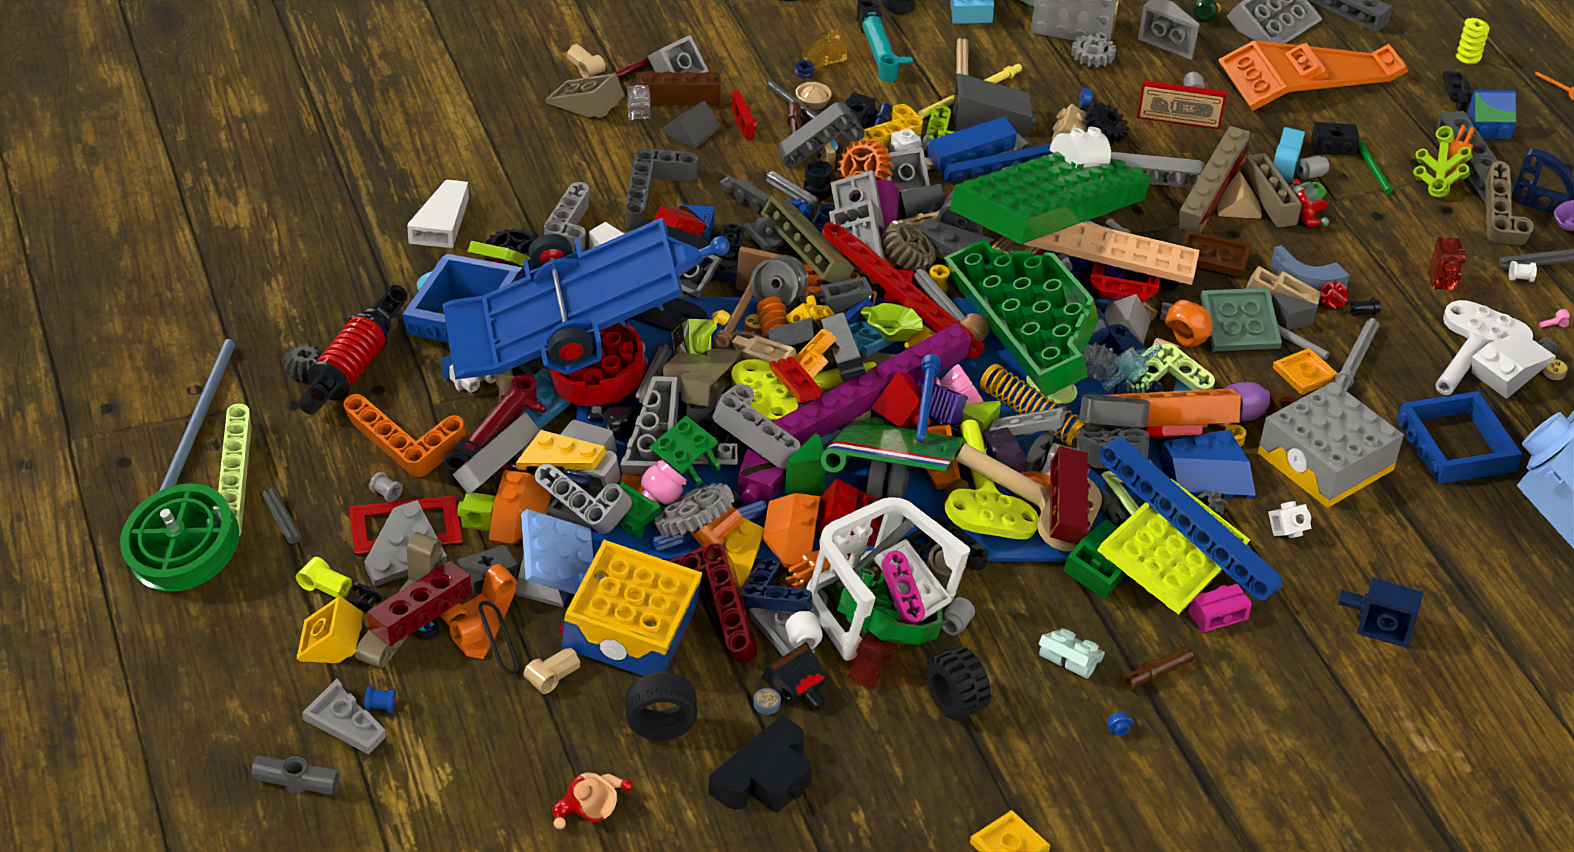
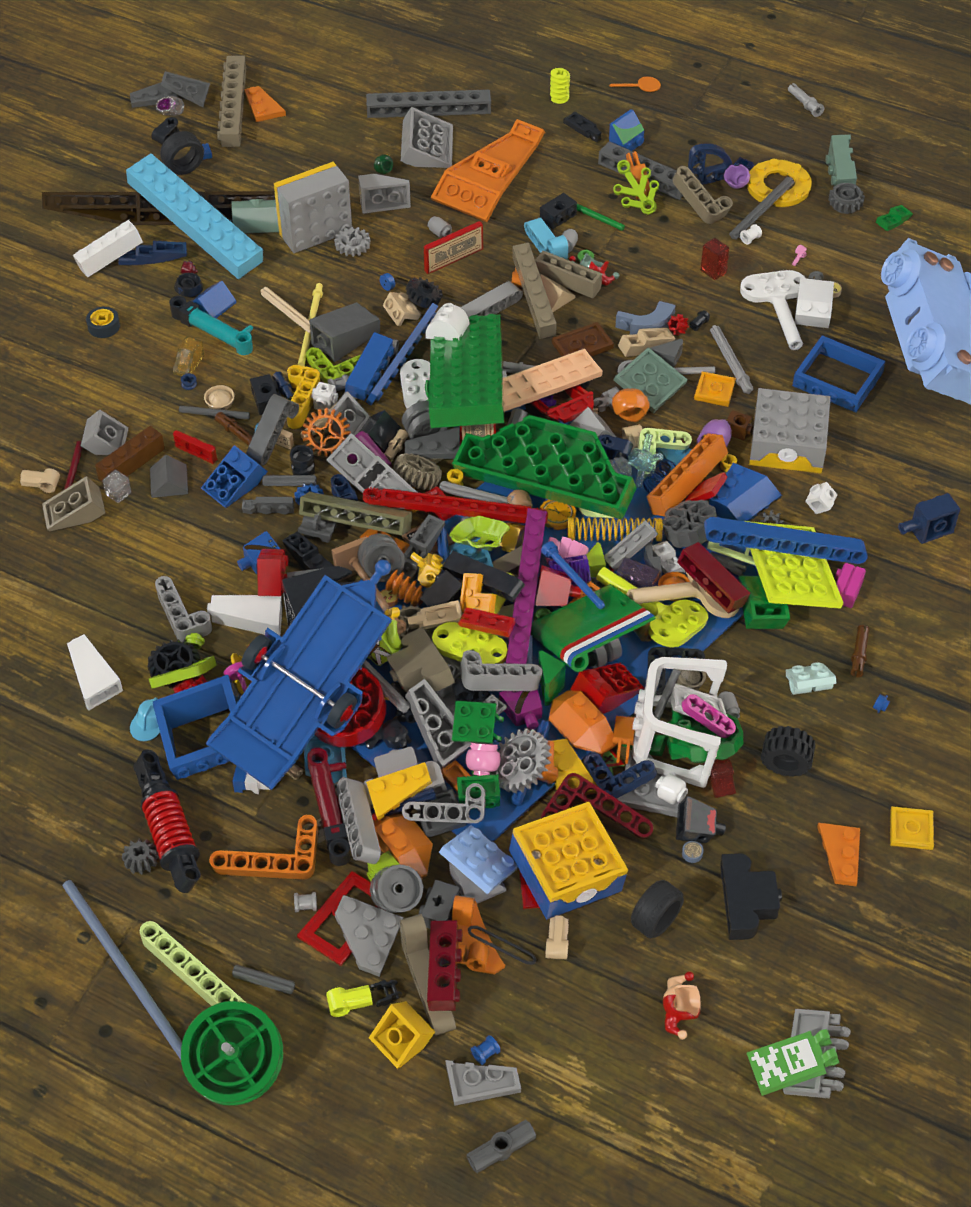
camera: 40 degrees left, 10 degrees up
dark grey beam [625,148,698,230] -> none
dark grey beam [1079,394,1150,427] -> none
none -> slope [192,281,236,318]
none -> blue slope [201,445,268,508]
none -> dark grey wheel [370,864,423,913]
none -> light orange tile [540,499,576,530]
none -> orange wing [817,823,860,886]

